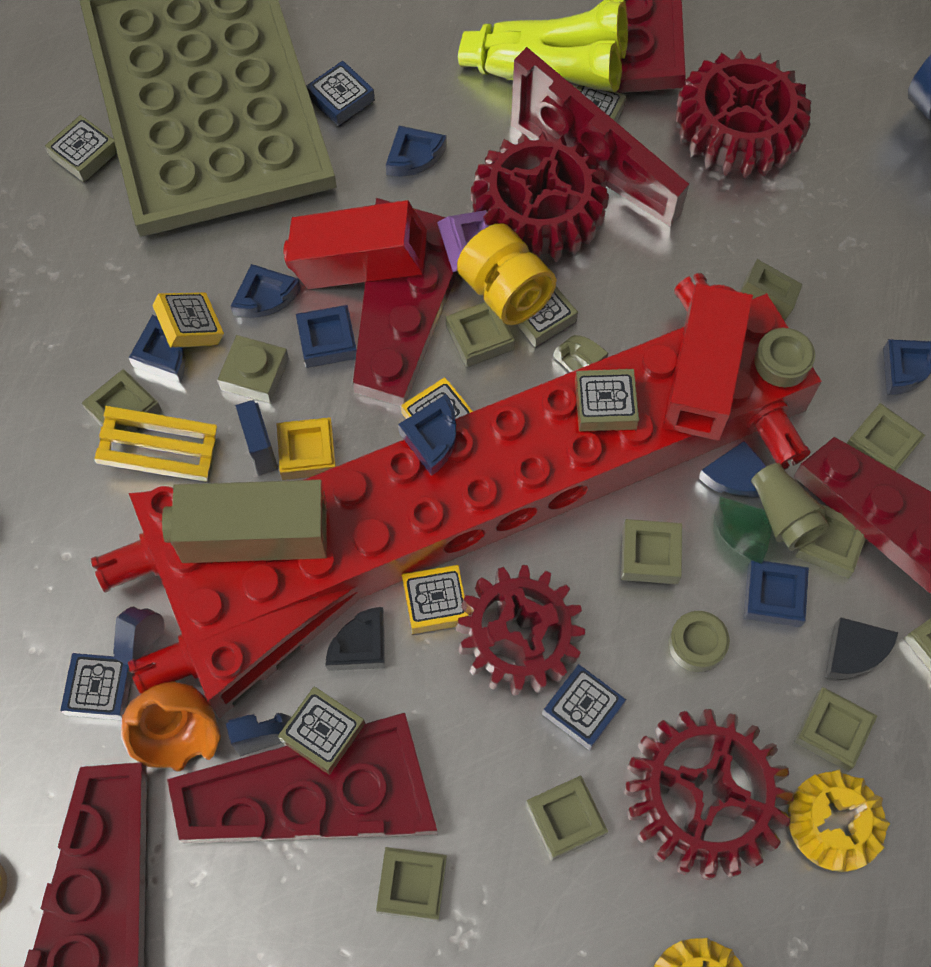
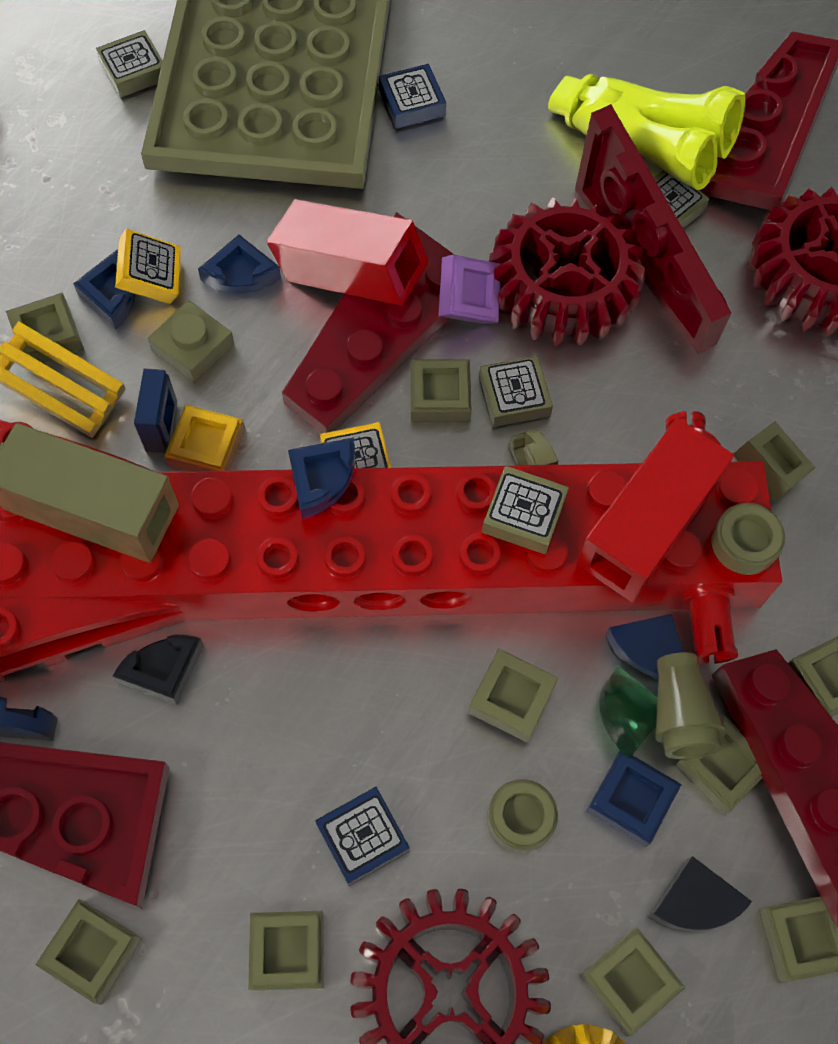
camera: 20 degrees right, 0 degrees up
tile [278,686,365,775] -> none
dark blue tile [296,305,357,368] -> none
dark blue tile [386,125,447,177] -> none
tile [402,565,468,635] -> none
dark red gear [456,565,585,696] -> none
yellow wheel [457,223,557,325] -> none

